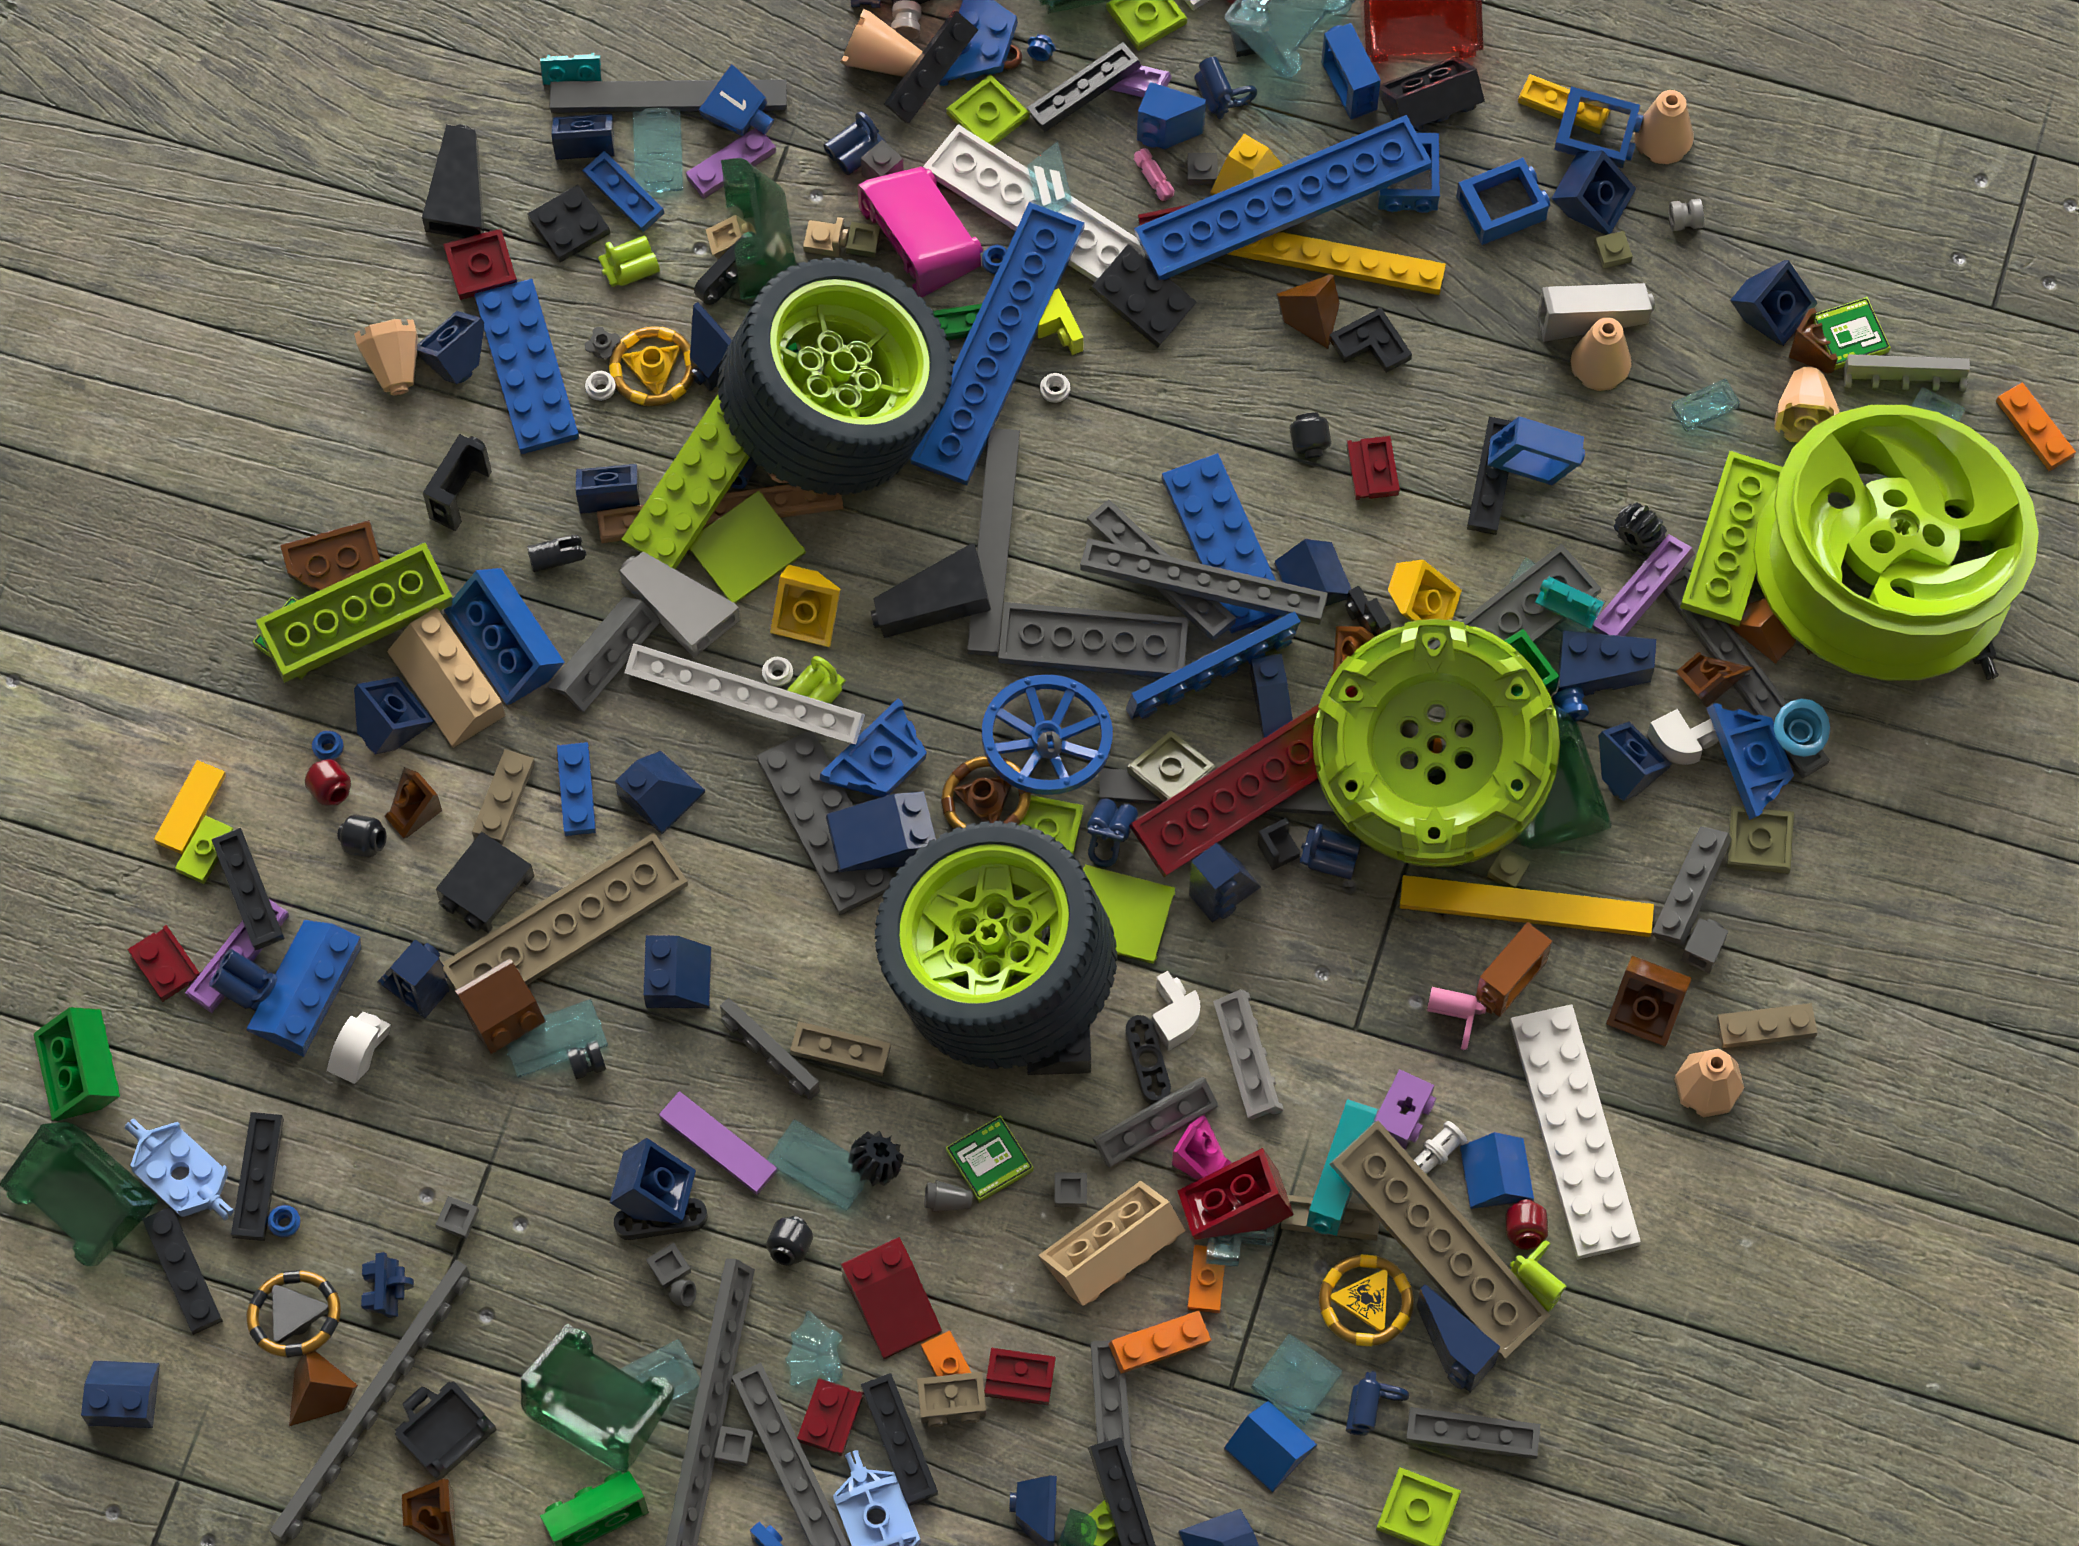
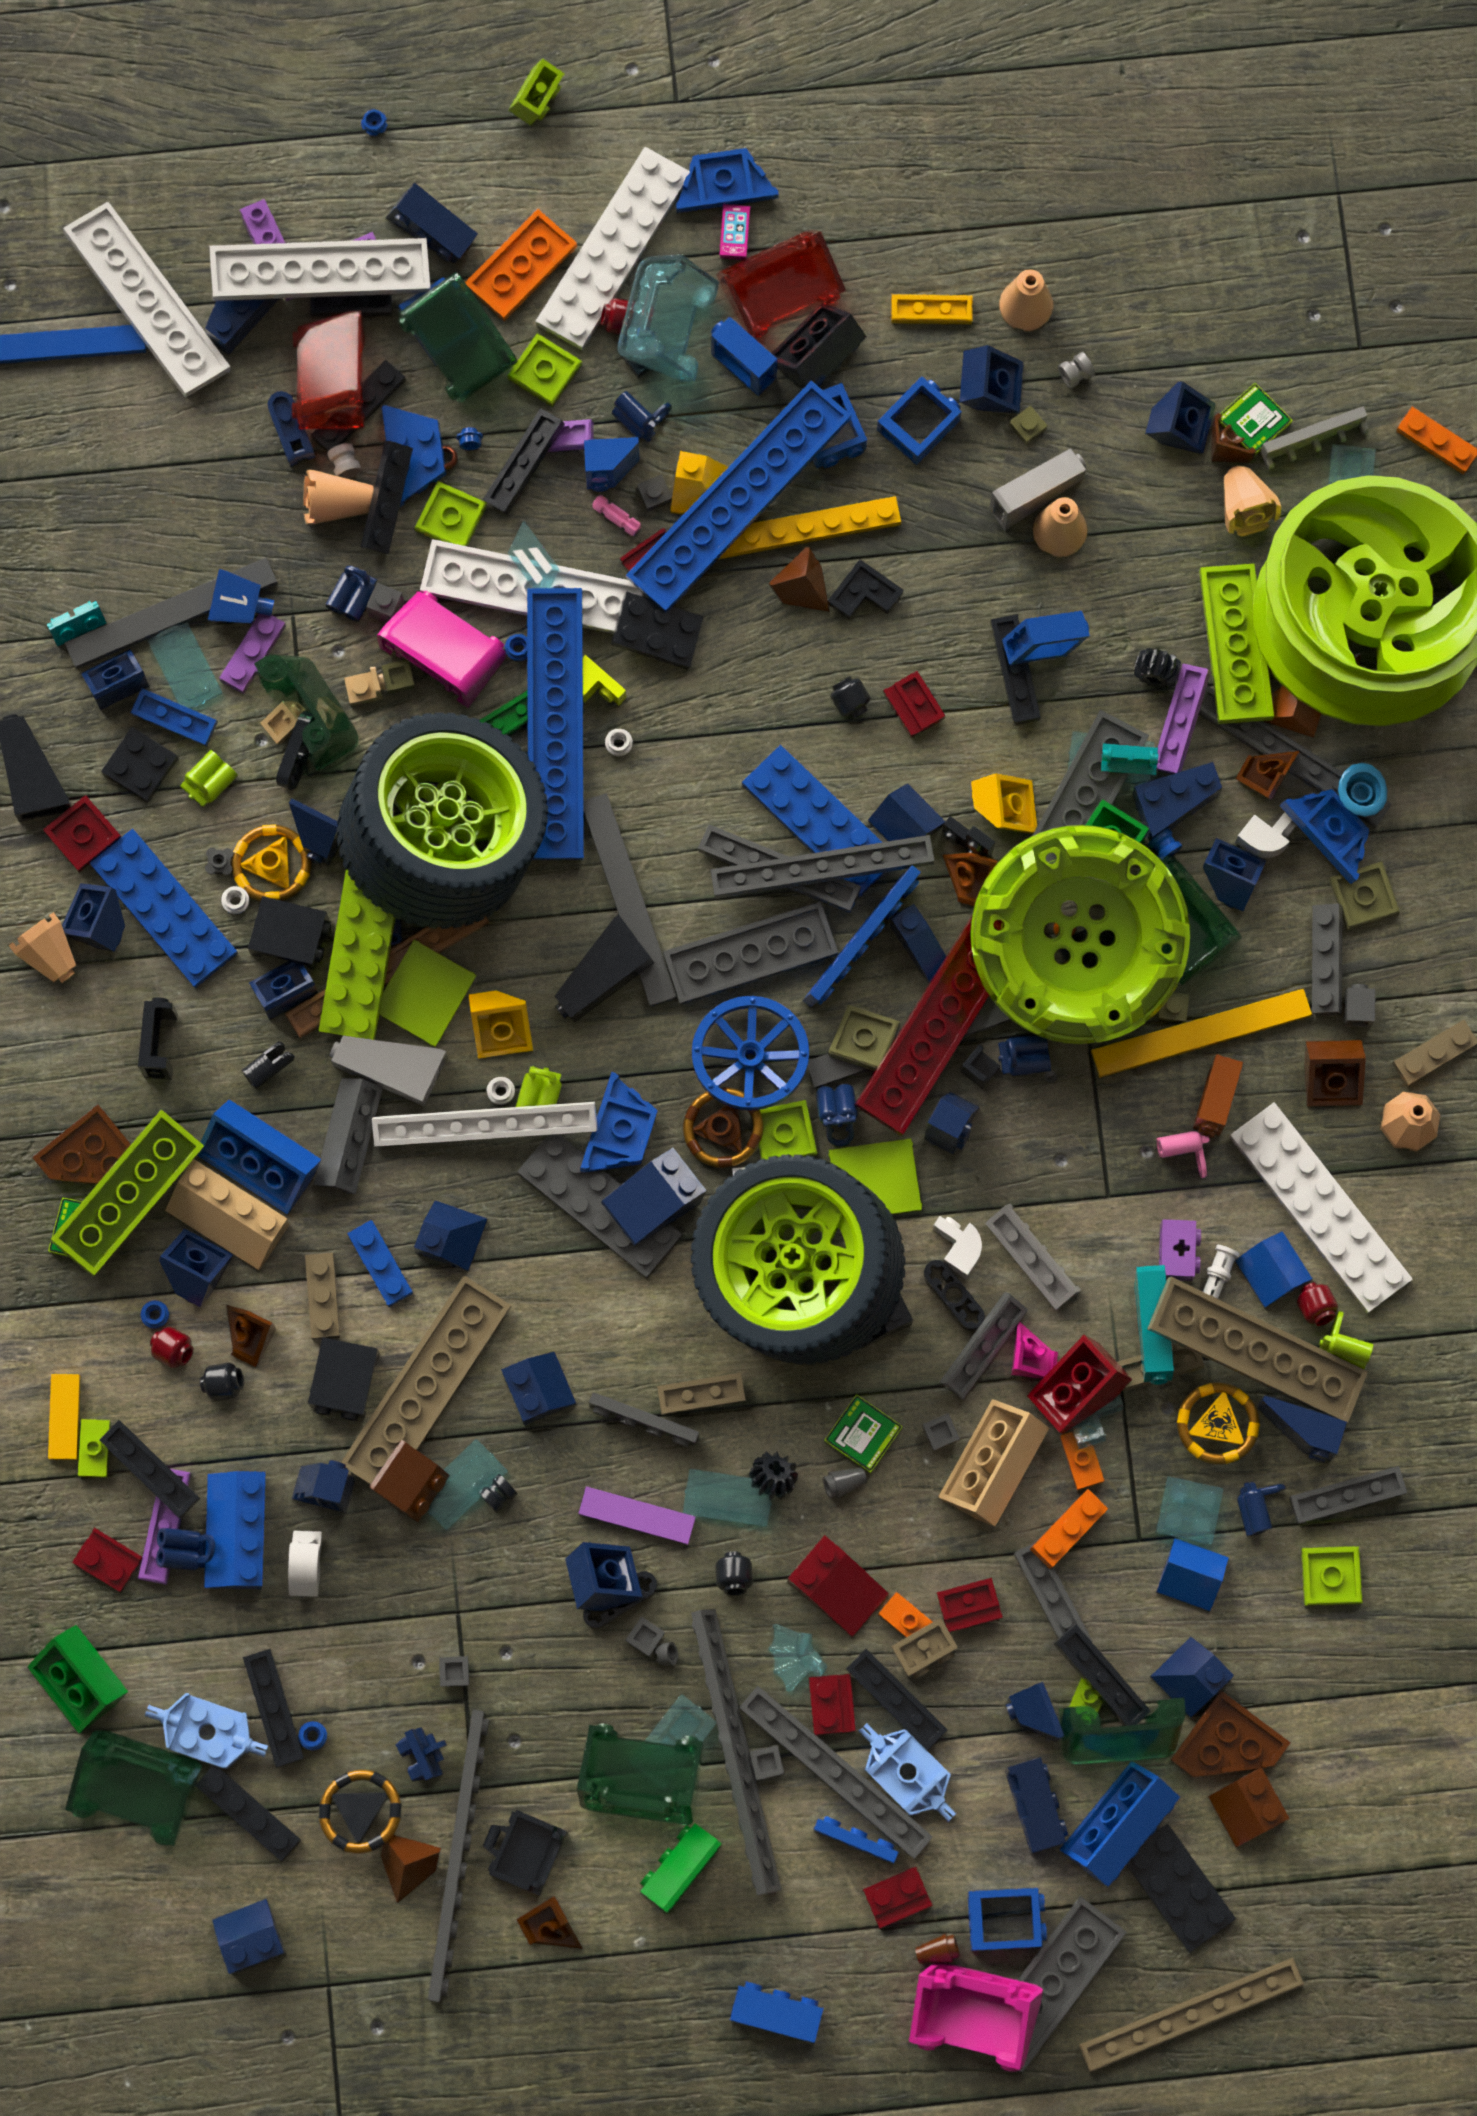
camera: 25 degrees left, 10 degrees up
dark grey hinge [1037,731,1062,759] -> none
blue window [1554,86,1643,168] -> none
clear light blue plate [1671,378,1740,432] -> none
none -> black panel [248,896,332,970]

